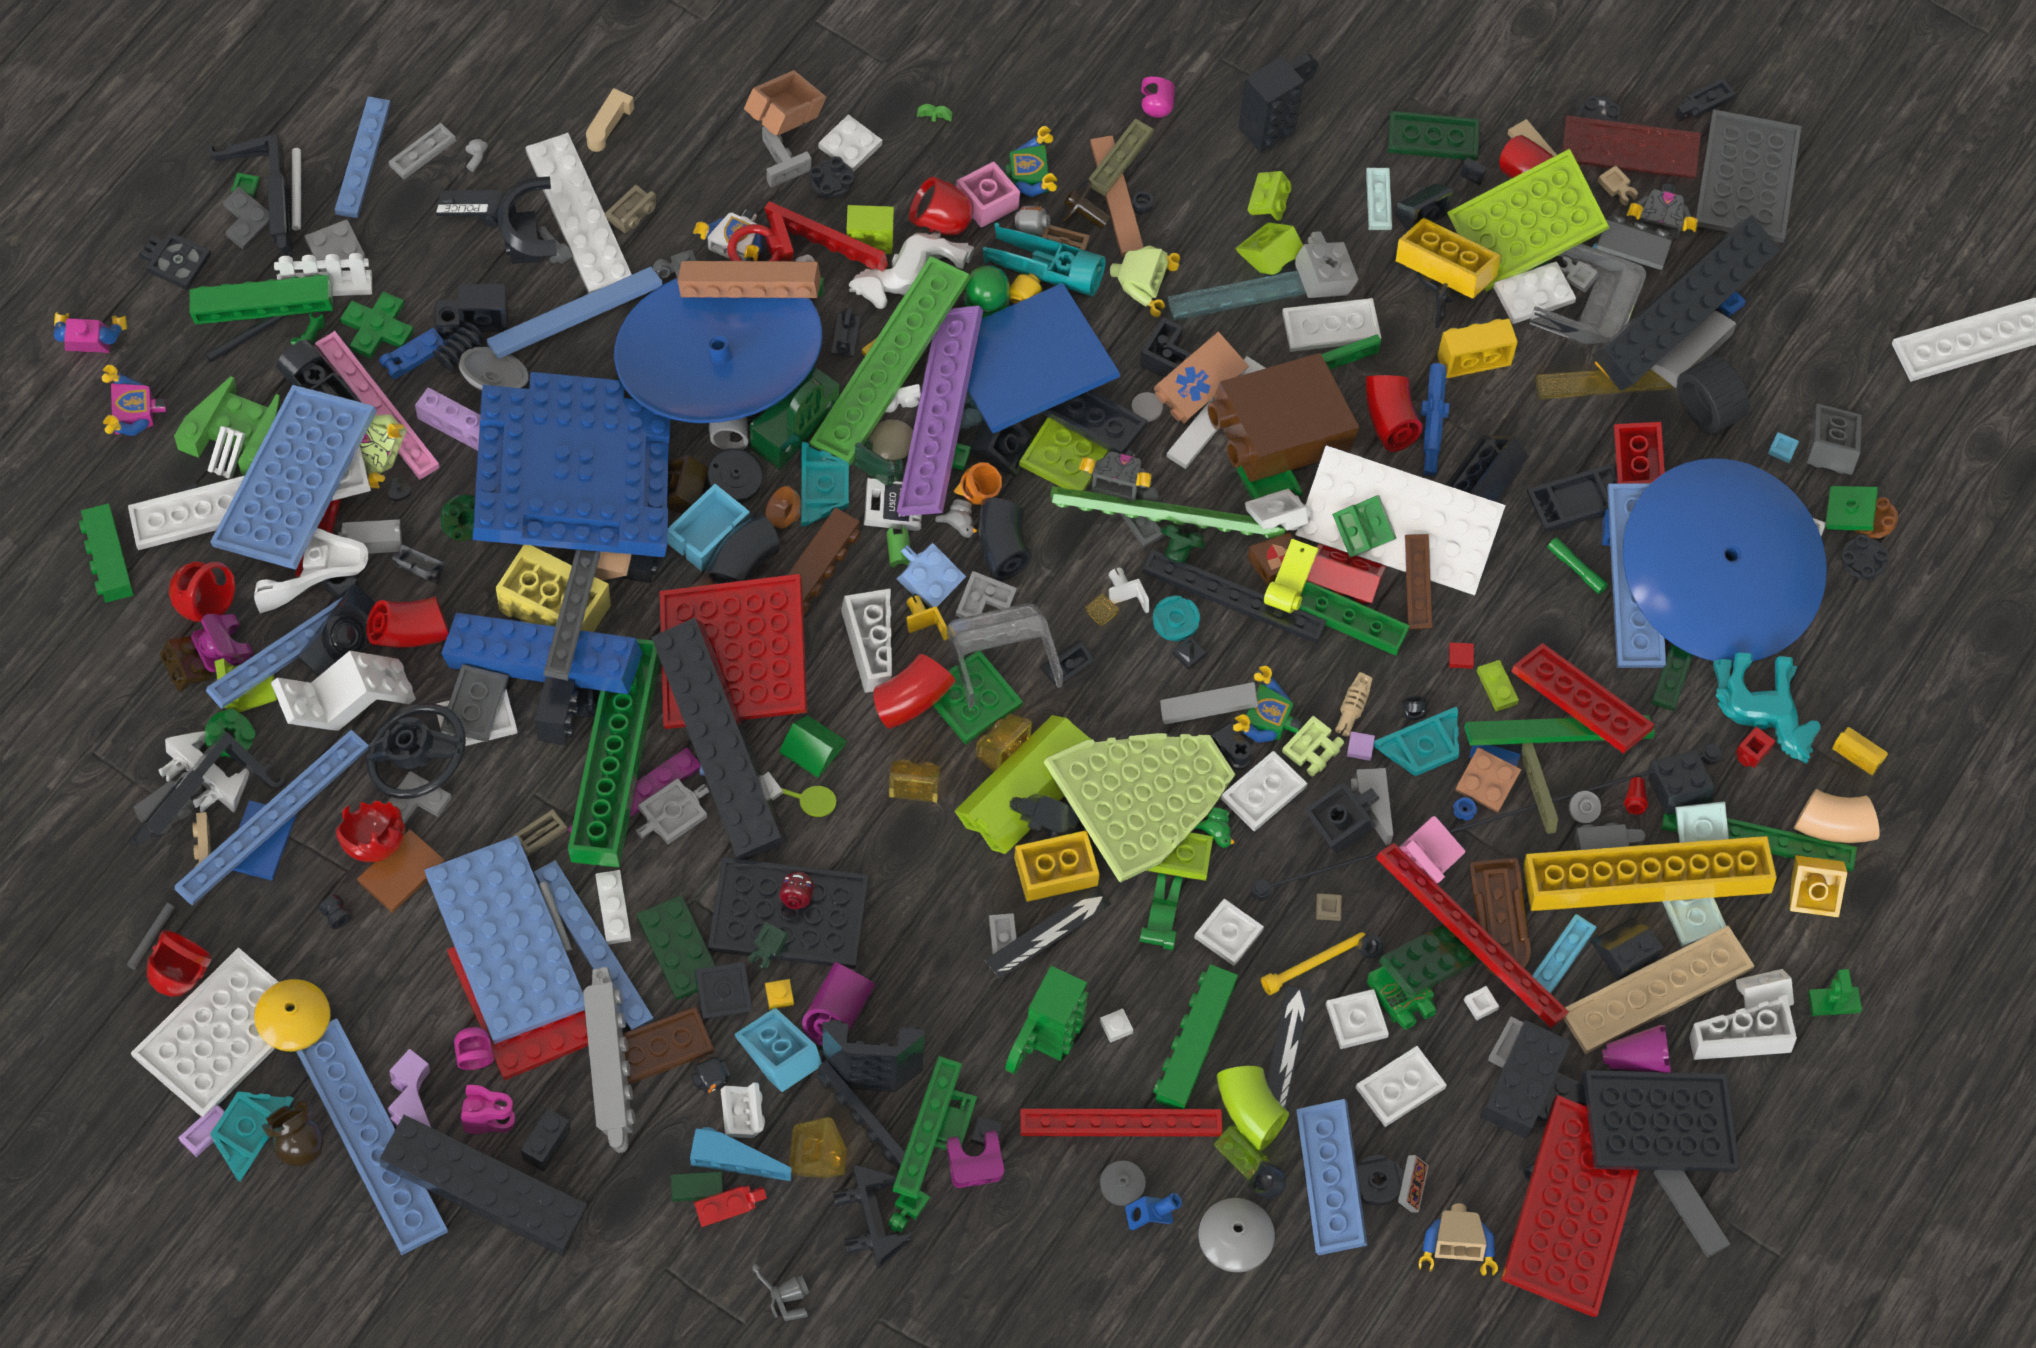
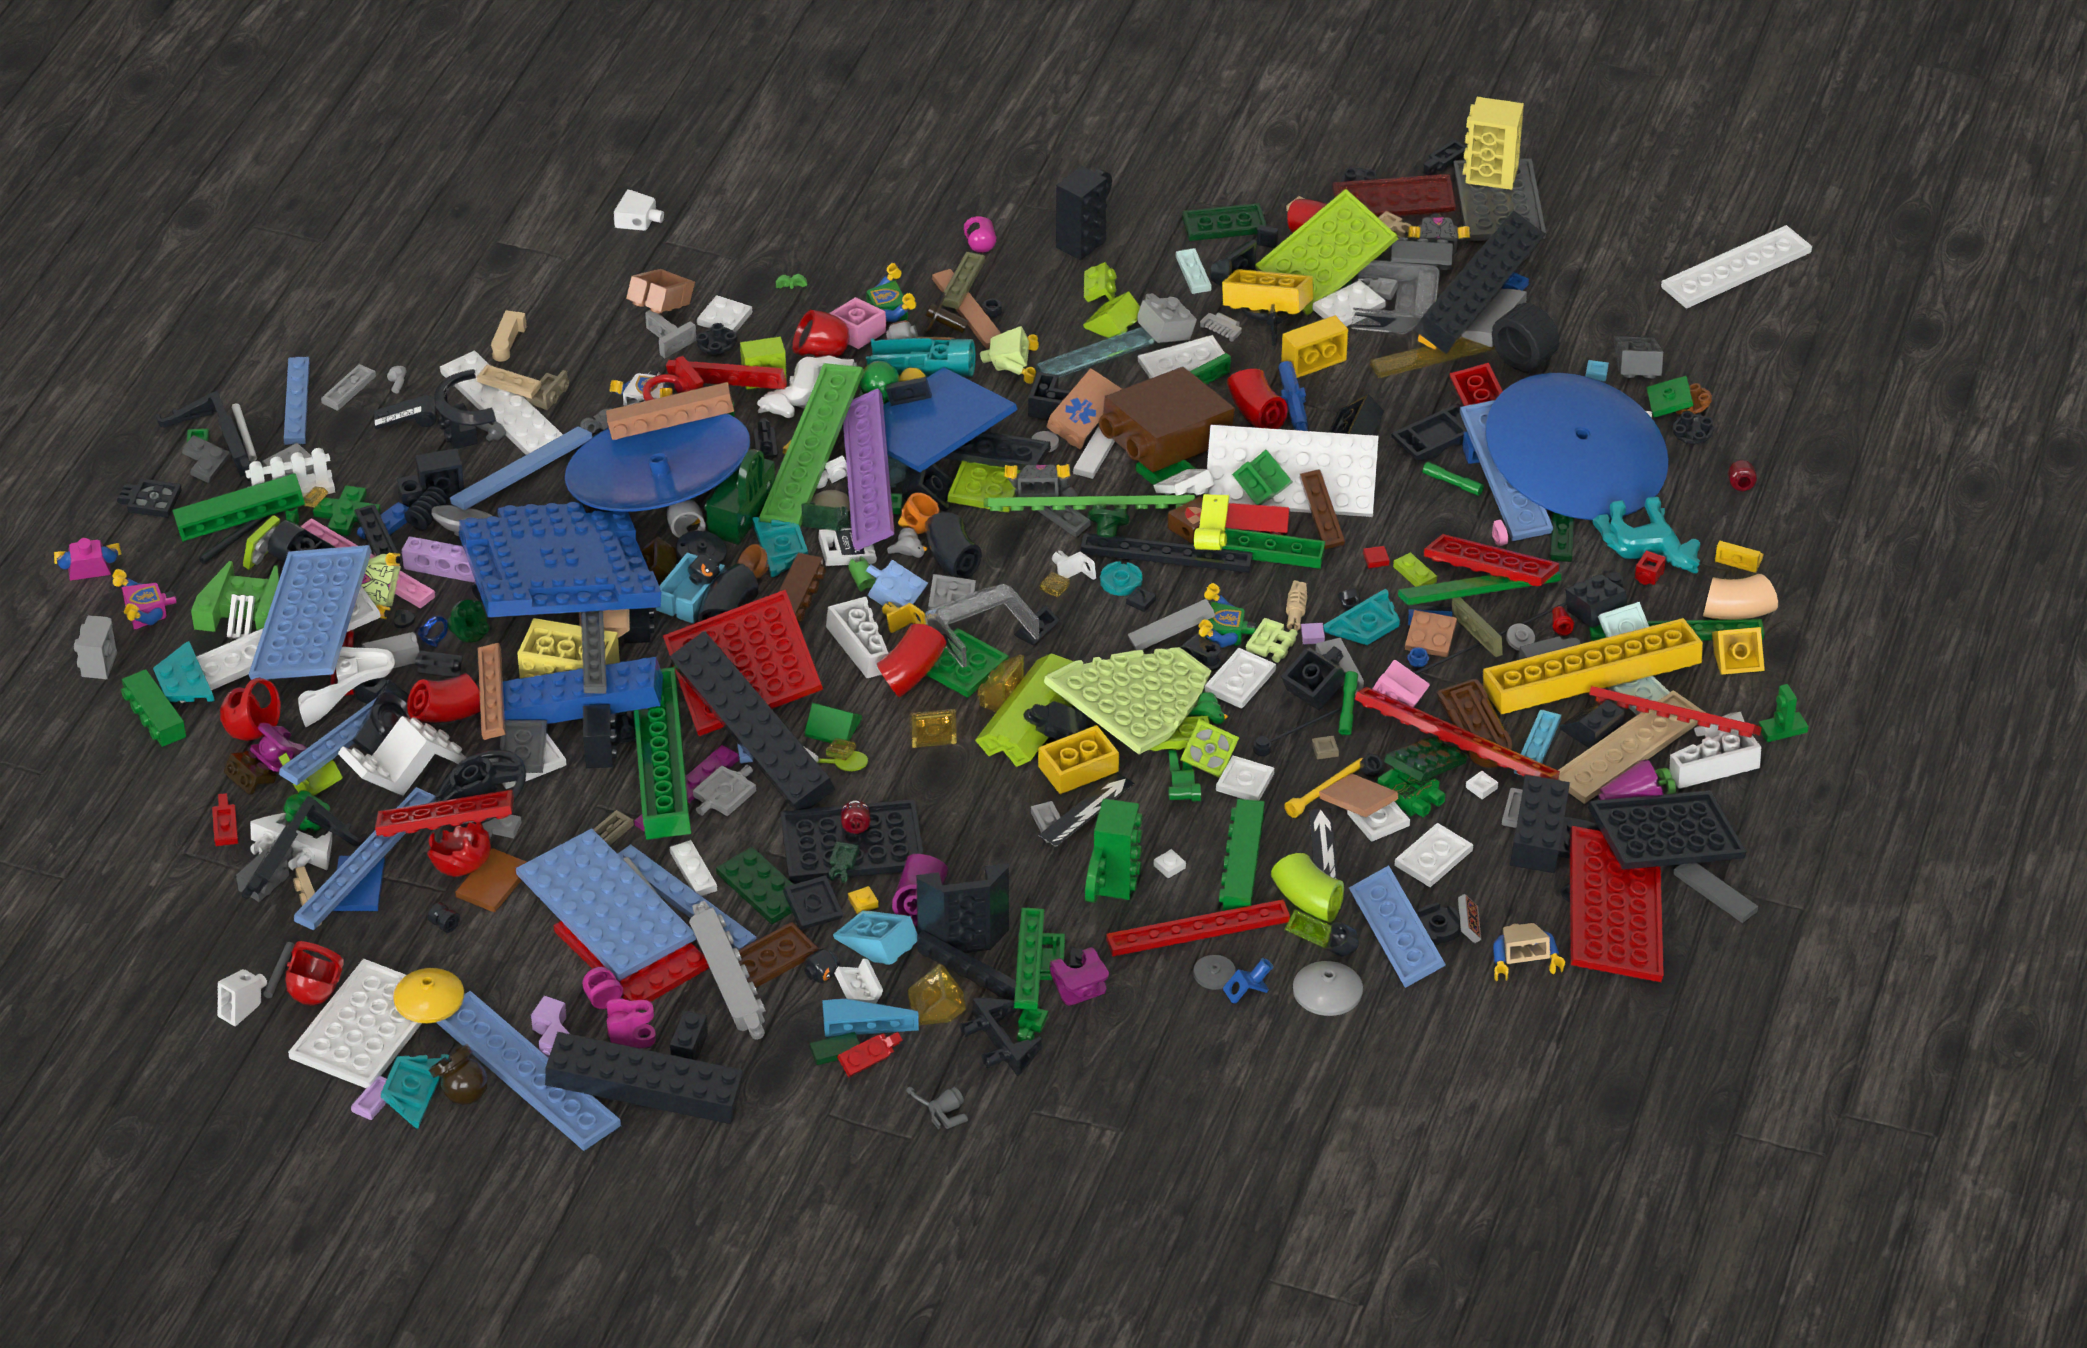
camera: 10 degrees left, 20 degrees down
none -> light grey hinge [74,615,117,679]
none -> teal wing [153,641,214,702]
none -> red hinge [212,793,238,846]
none -> white torso [218,970,267,1026]
none -> lime piece [243,515,280,570]
none -> clear yellow tile [304,487,329,507]
none -> black tile [354,504,401,563]
none -> red plate [375,790,514,837]
none -> clear blue piece [417,616,448,647]
none -> tan tile [477,365,542,399]
none -> nougat tile [478,643,505,740]
none -> black head [688,554,720,585]
none -> clear yellow tile [826,738,856,761]
none -> black plate [886,377,932,406]
none -> lime piece [1180,719,1239,778]
none -> light grey piece [1200,312,1242,342]
none -> nougat tile [1319,774,1398,817]
none -> green piece [1338,671,1358,735]
none -> light yellow brick [1463,97,1524,190]
none -> bright pink tile [1492,520,1508,546]
none -> red plate [1589,686,1762,738]
none -> bright green piece [1655,768,1676,794]
none -> dark red head [1728,460,1757,491]

